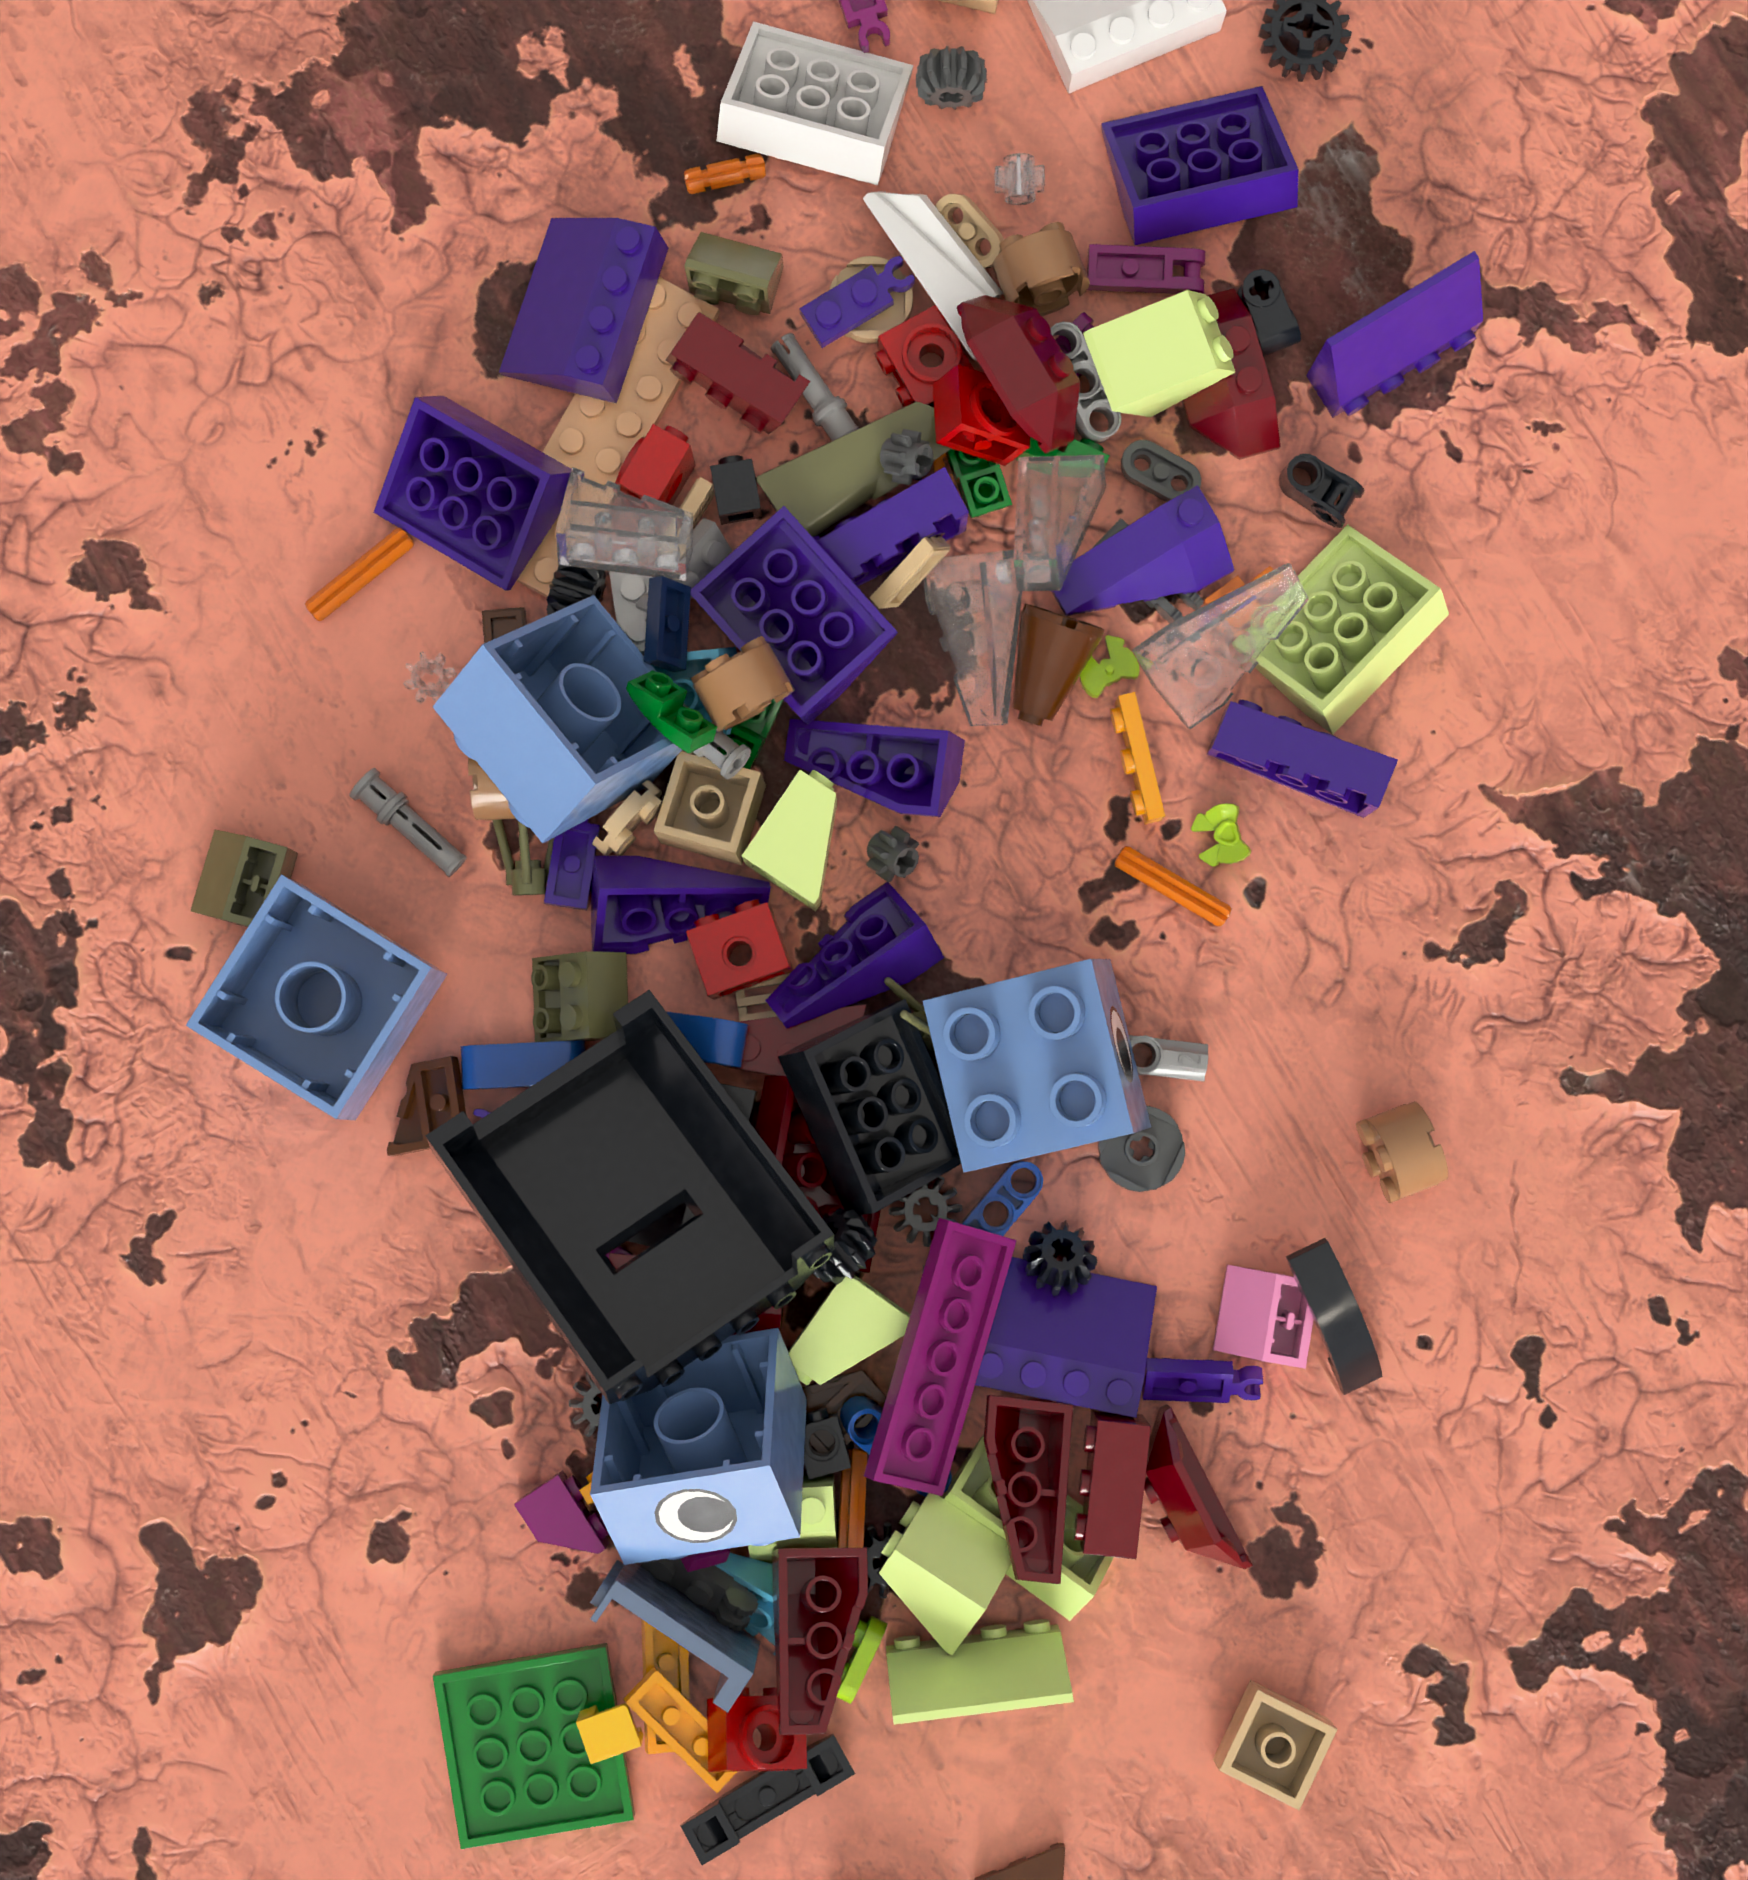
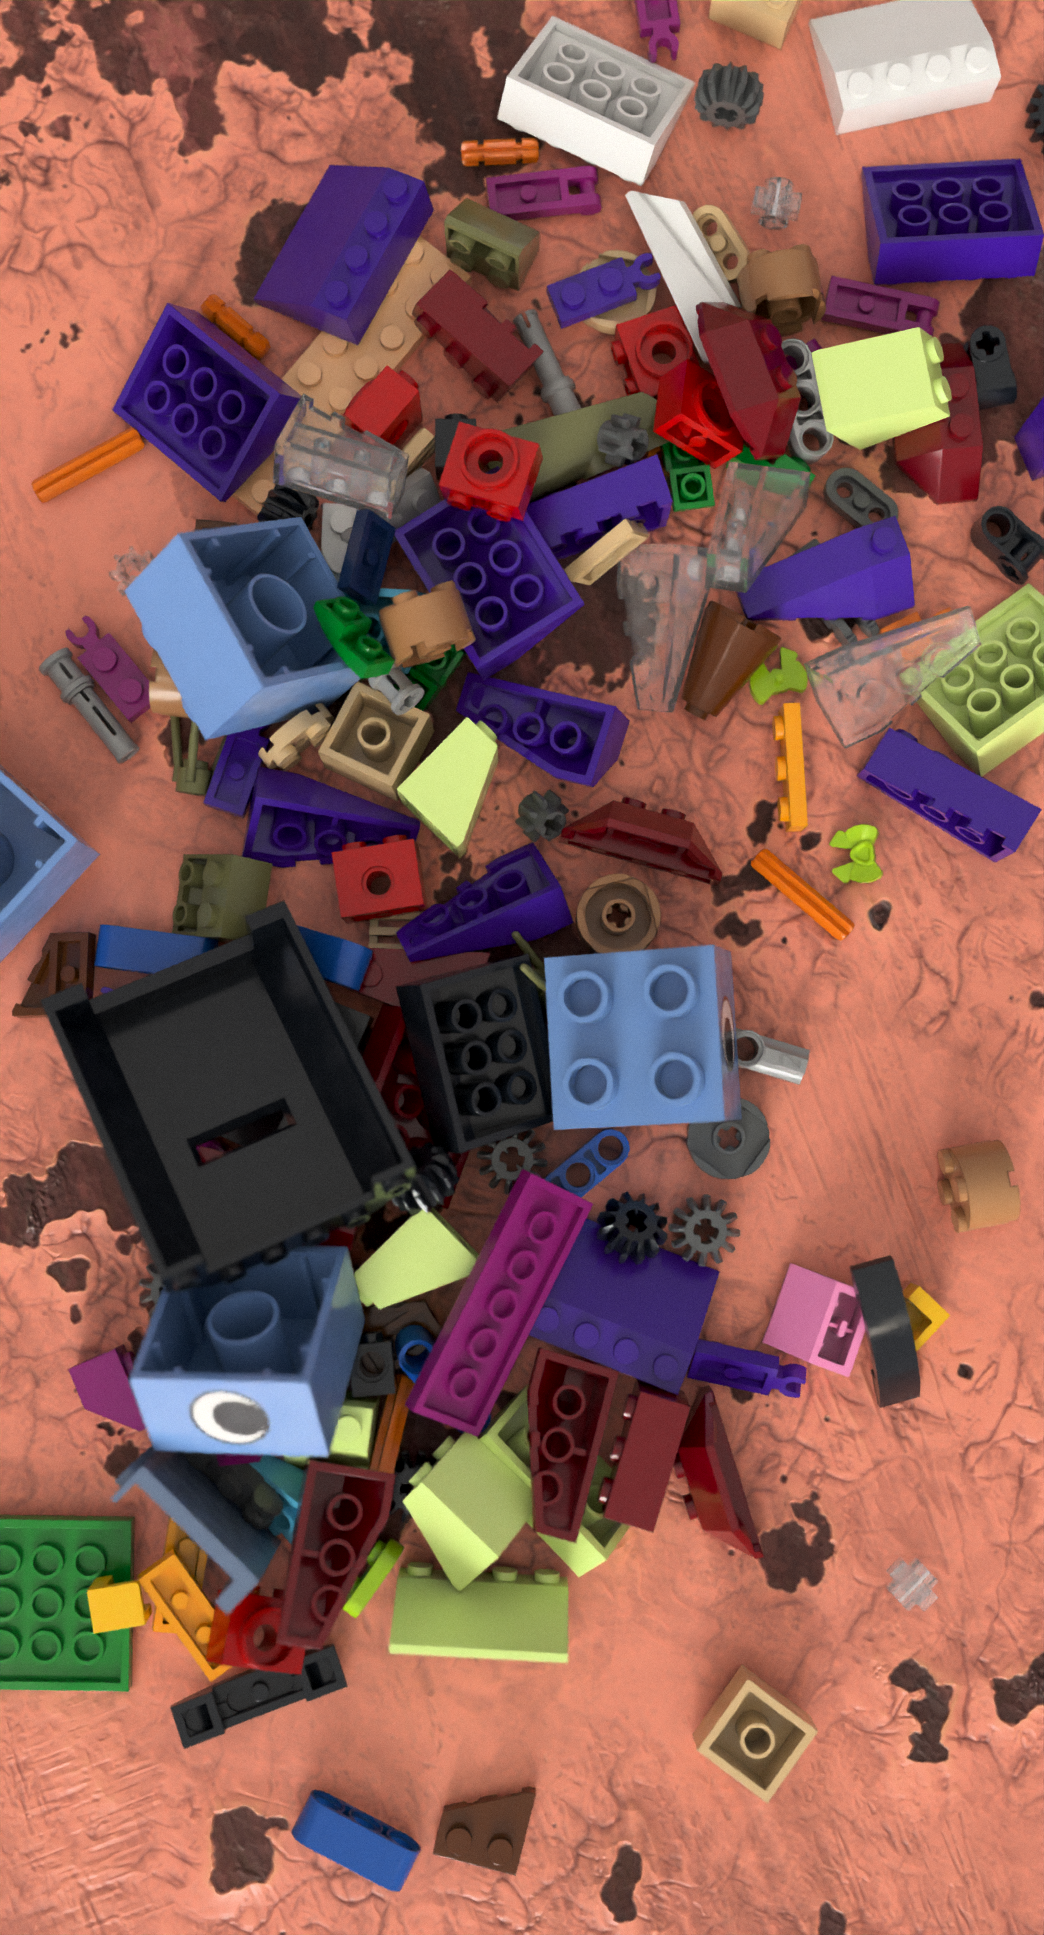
camera: 10 degrees right, 0 degrees up
none -> magenta plate [65,615,151,723]
none -> orange axle [201,294,271,360]
none -> red brick [438,422,543,522]
none -> magenta plate [486,166,602,221]
none -> dark red wedge [559,797,723,886]
none -> medium nougat brick [575,874,661,954]
none -> dark grey gear [668,1194,740,1266]
none -> clear gear [886,1557,939,1612]
none -> yellow panel [903,1283,950,1352]

